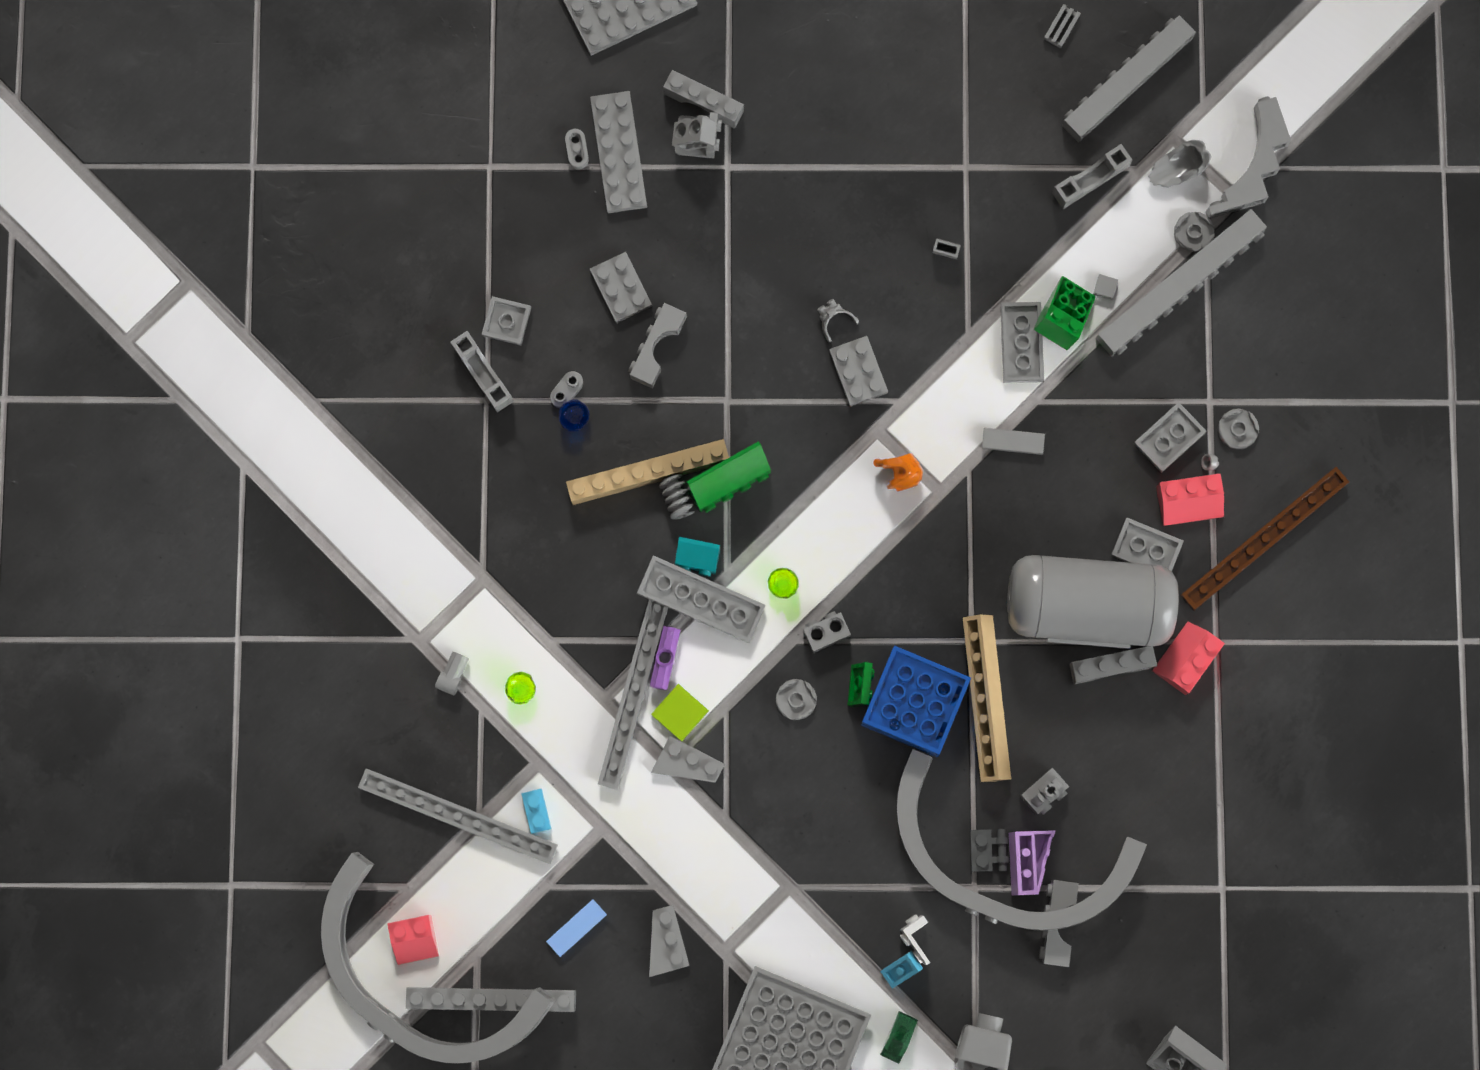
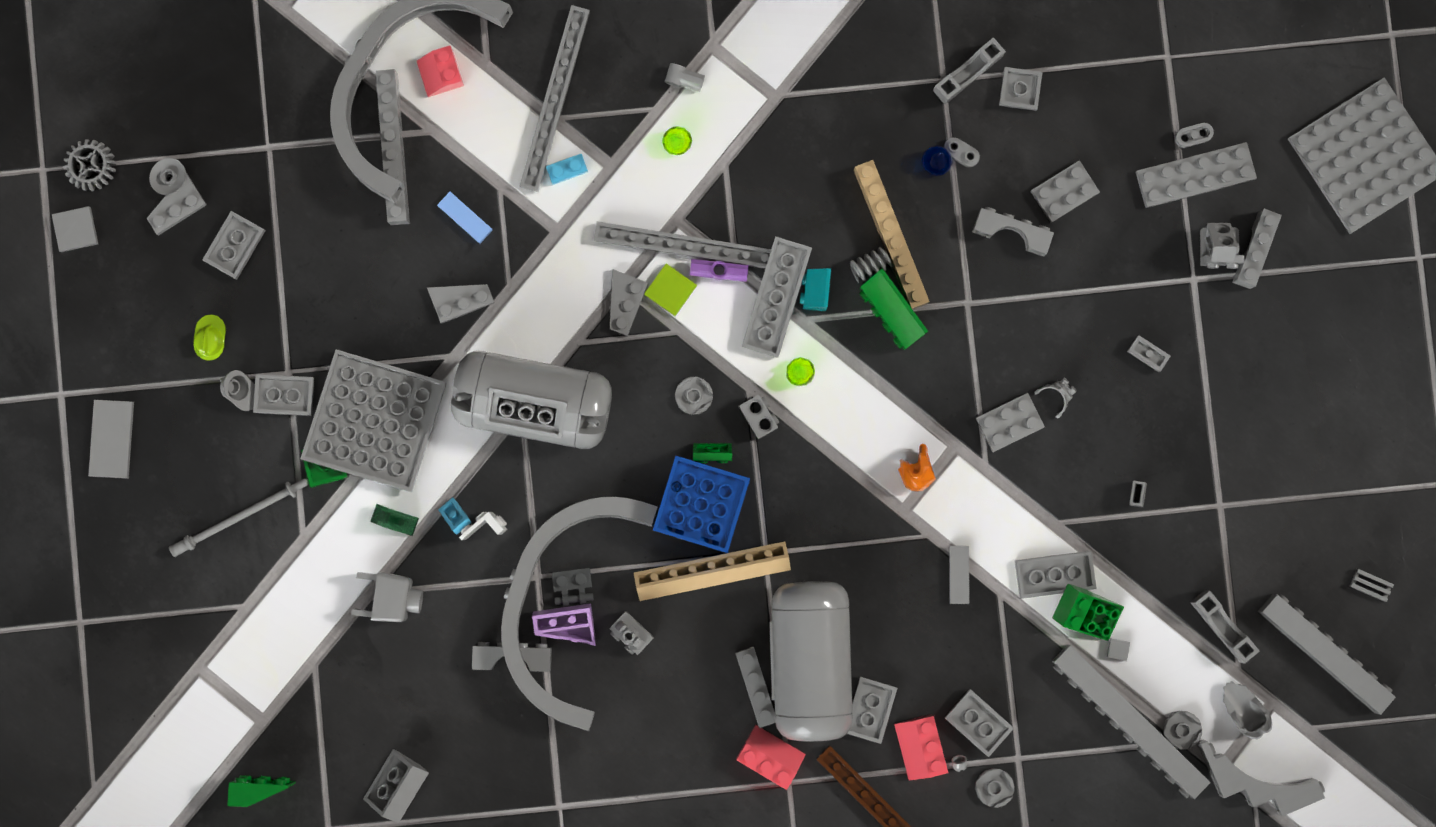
camera: 80 degrees right, 5 degrees up
none -> light grey piece [451,351,612,449]
none -> light grey plate [1127,335,1171,372]

